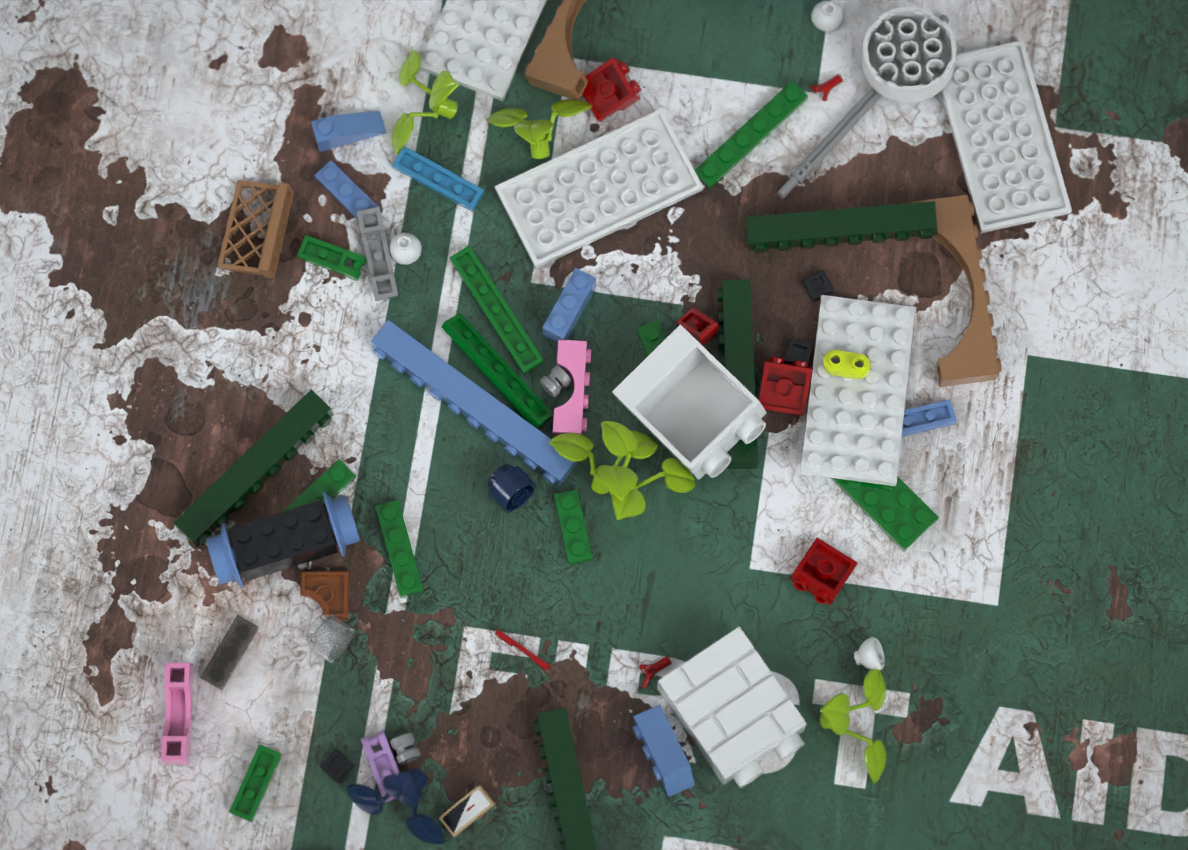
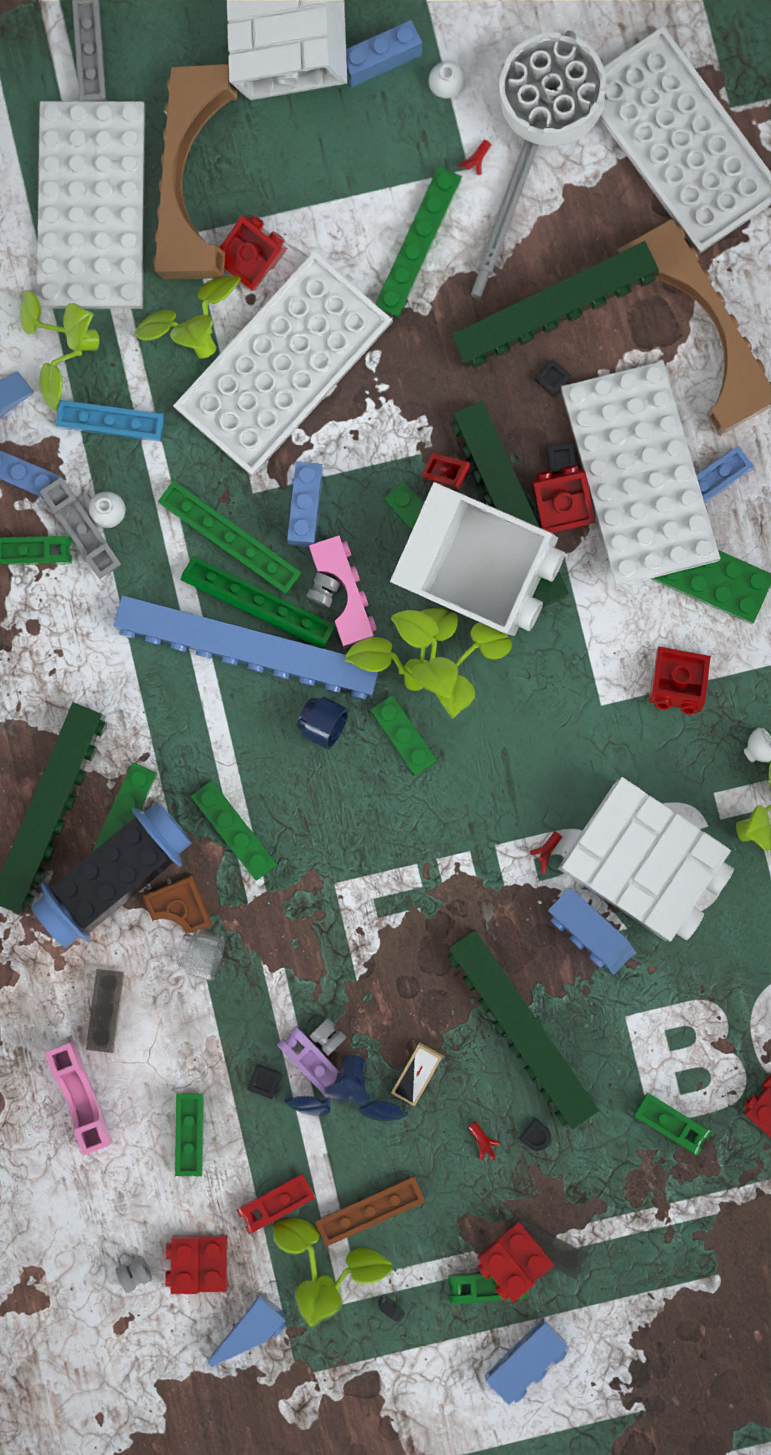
camera: 20 degrees left, 10 degrees up
red piece [495,630,551,670] -> none
neon yellow plate [822,350,871,379] -> none

